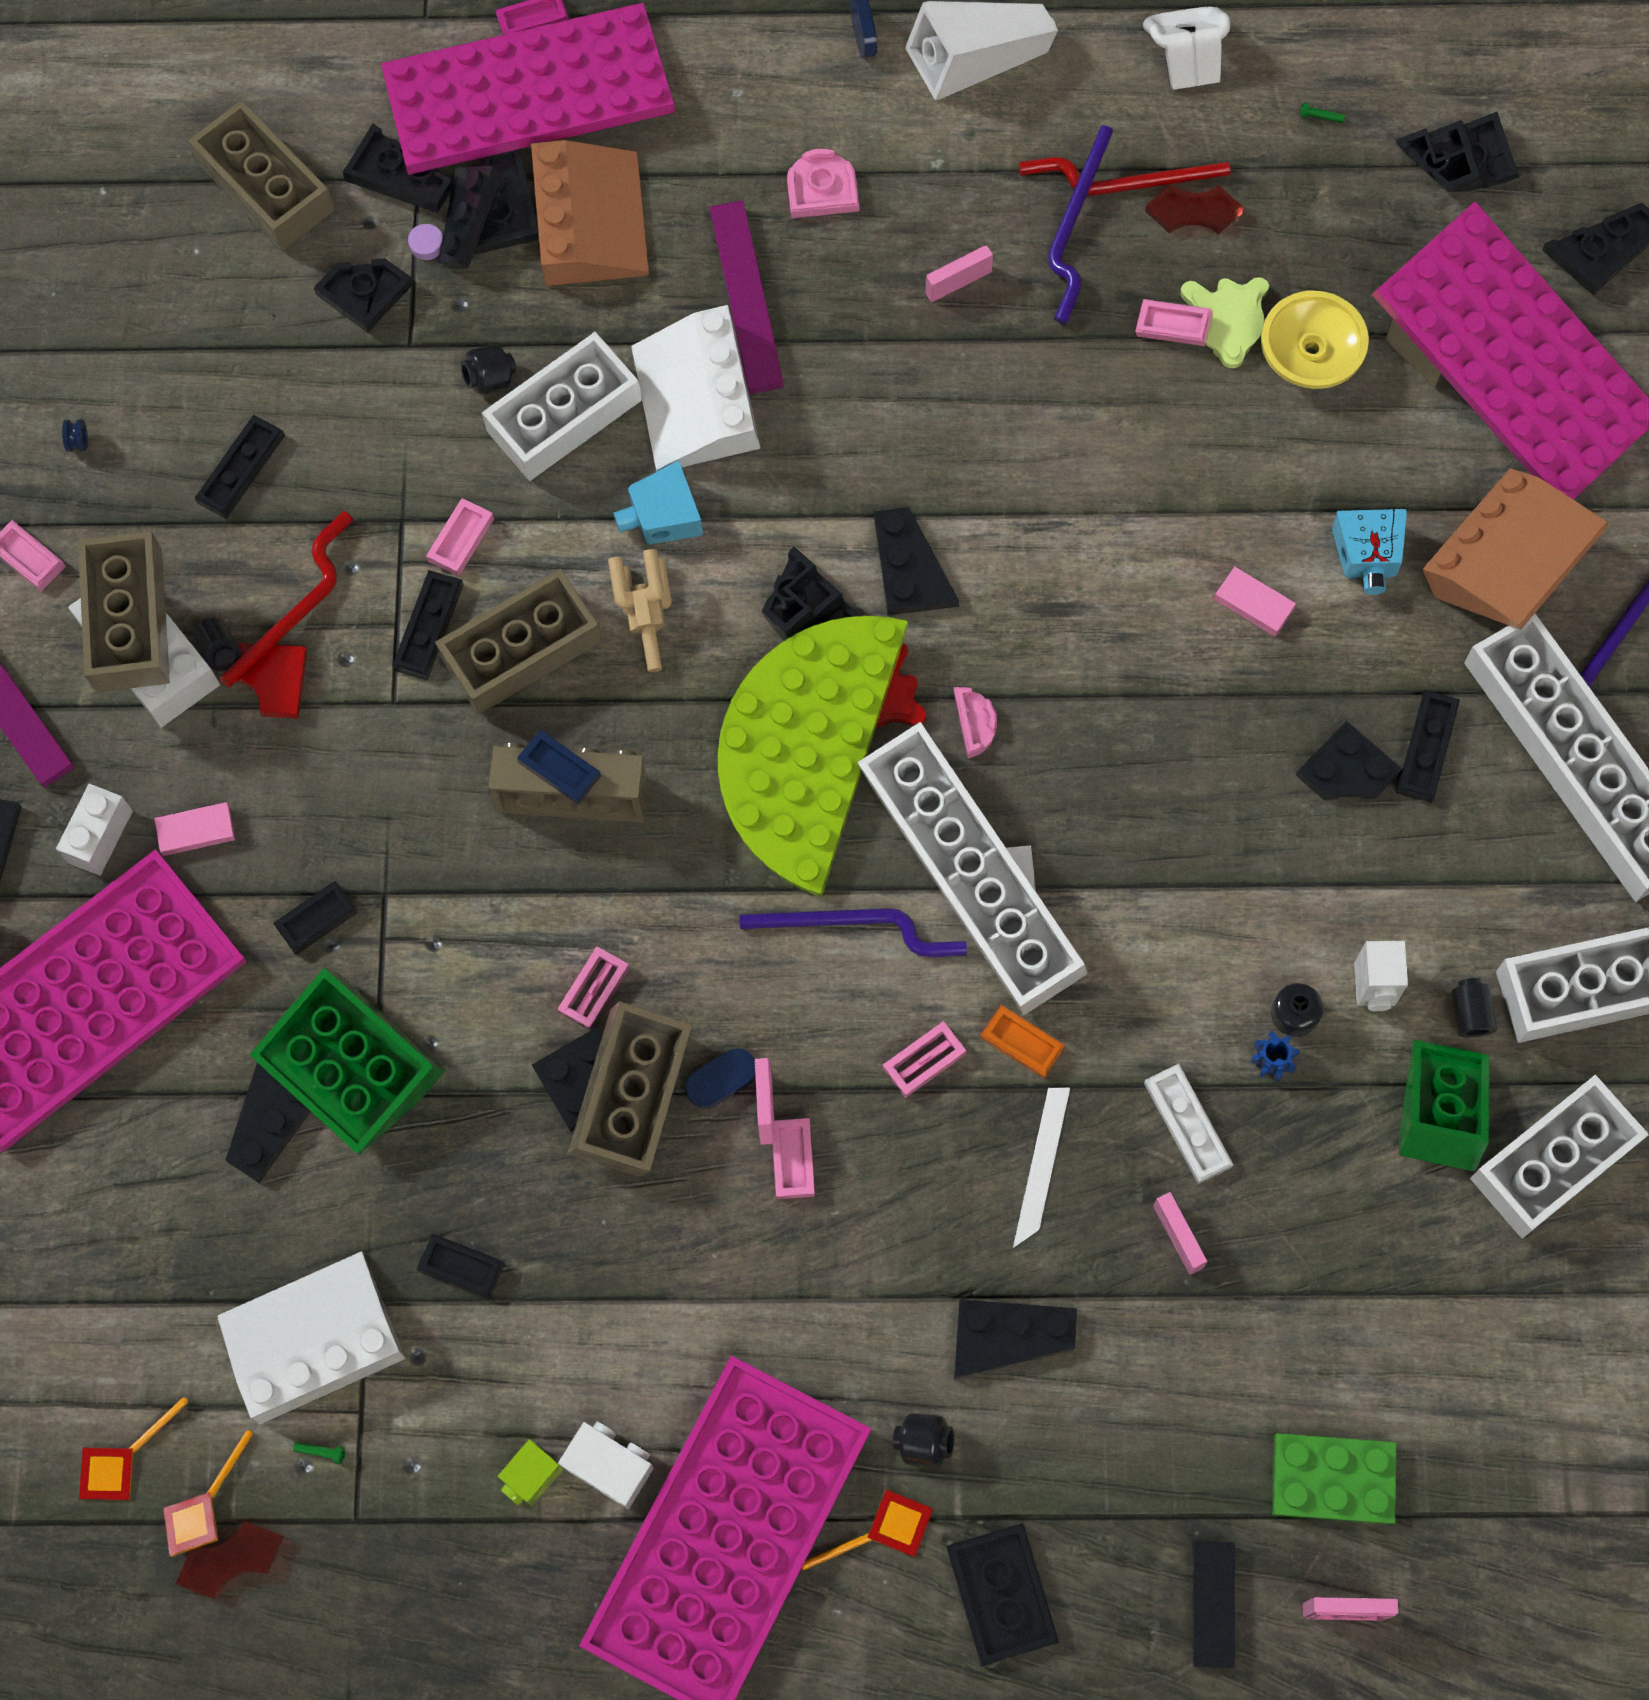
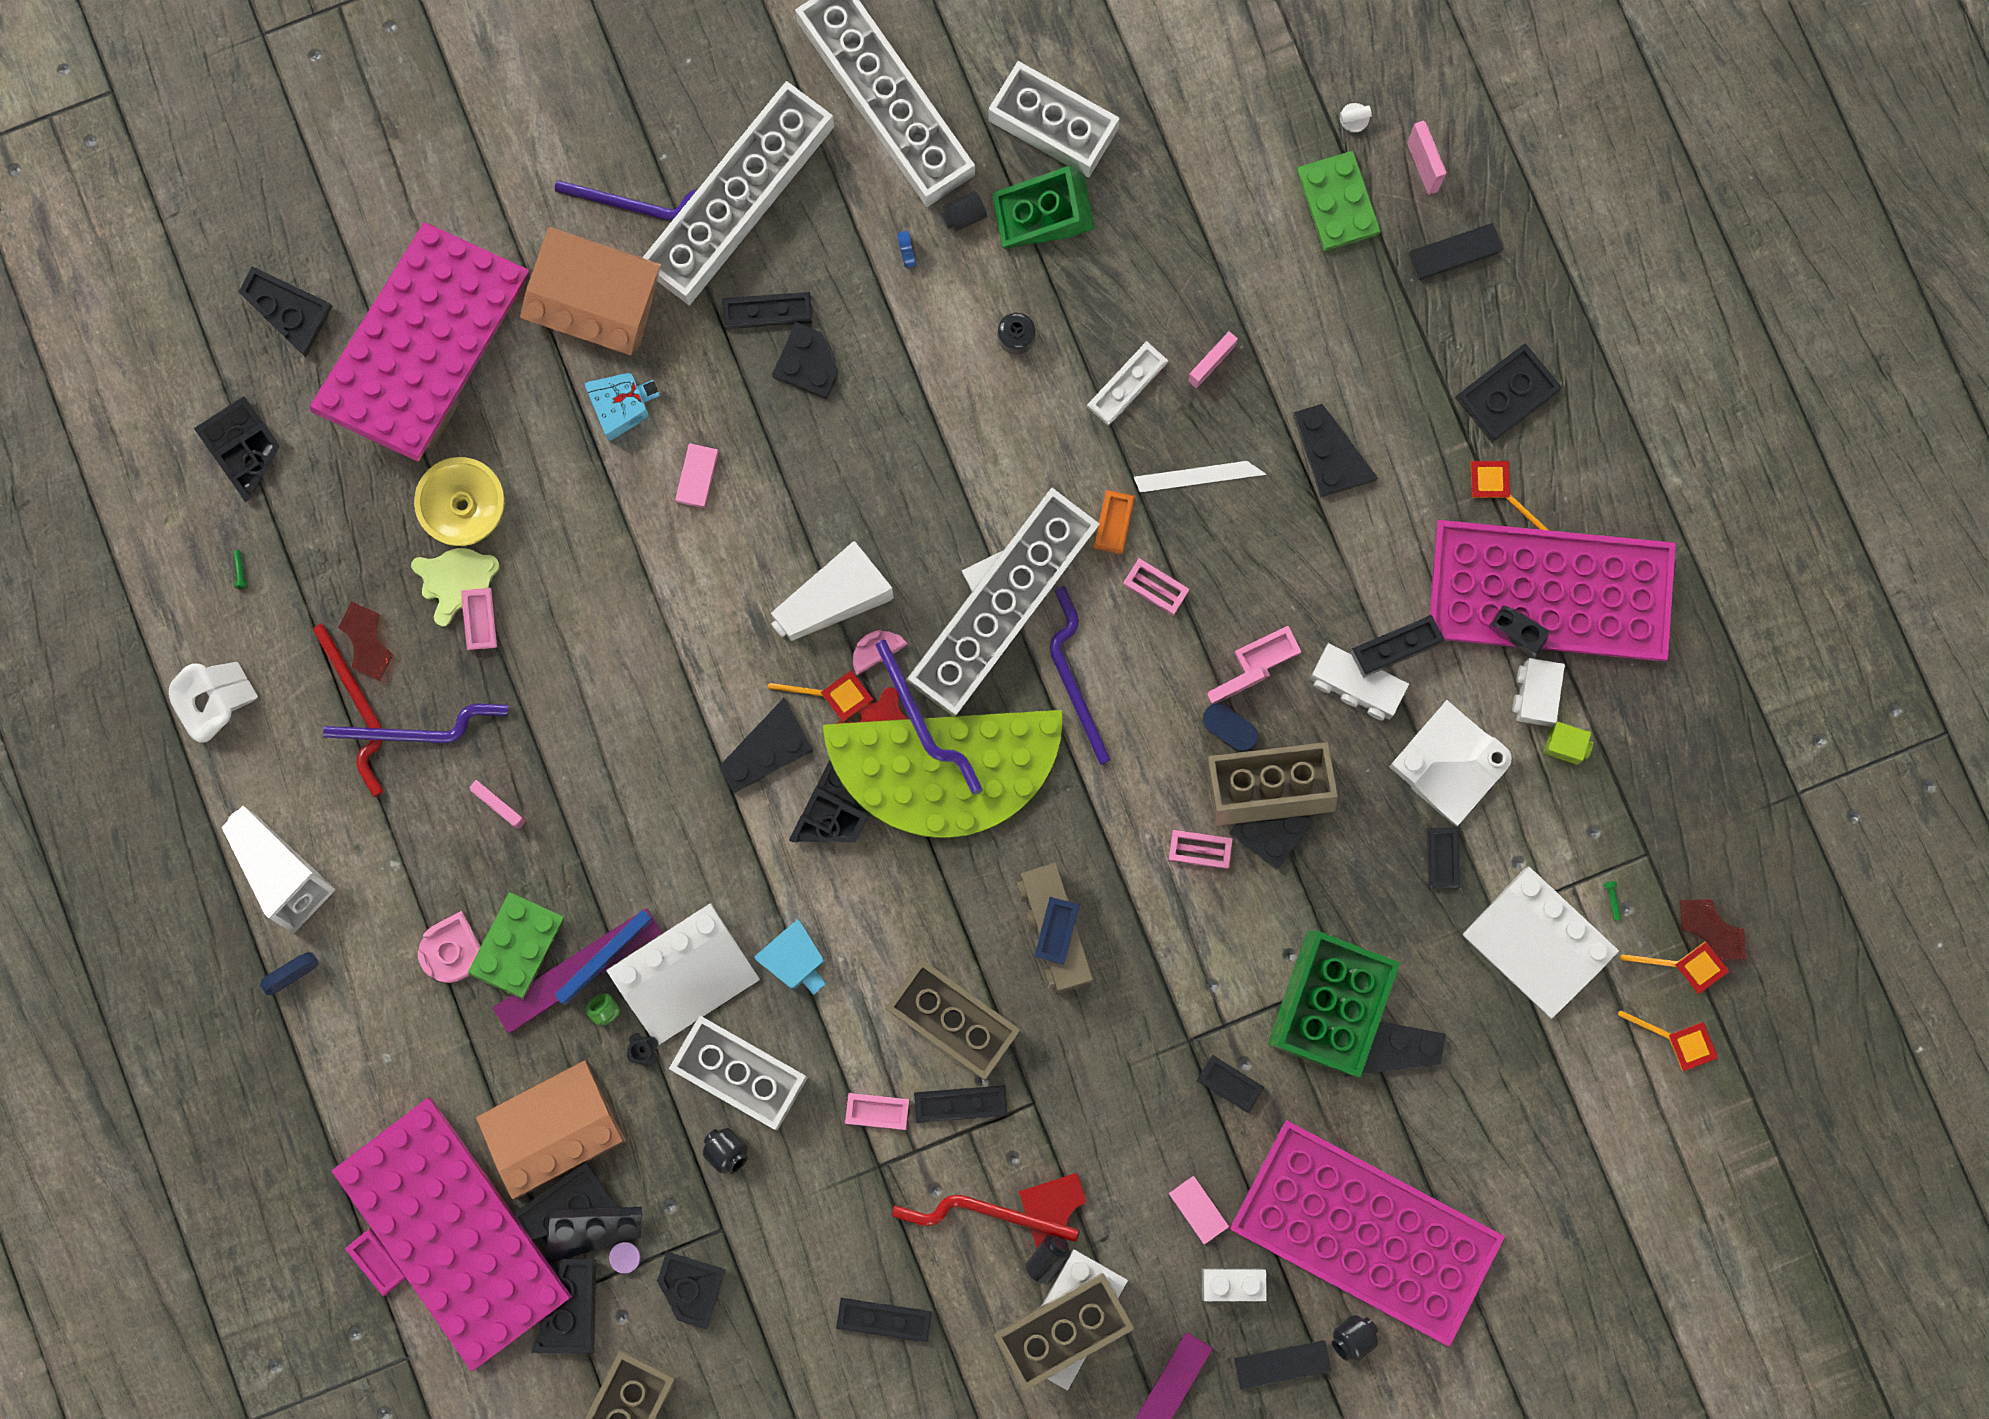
camera: 115 degrees left, 10 degrees up
tan plant [608,549,672,673] -> none
black head [893,1413,954,1467] -> none
blue gear [1250,1031,1300,1082] -> none
white brick [1354,941,1408,1011] -> none
none -> bright green plate [468,892,564,1000]
none -> blue tile [555,911,654,1005]
none -> bright green tile [586,993,620,1025]
none -> black plate [627,1033,659,1066]
none -> piece [768,670,874,722]
none -> white slope [771,541,894,641]
none -> dark purple piece [875,640,983,795]
none -> blue tile [897,231,917,268]
none -> white brick [1310,643,1409,721]
none -> white plate [1340,103,1372,132]
none -> black tile [1350,615,1445,678]
none -> white slope [1389,700,1512,827]
none -> black leg [1489,605,1550,659]

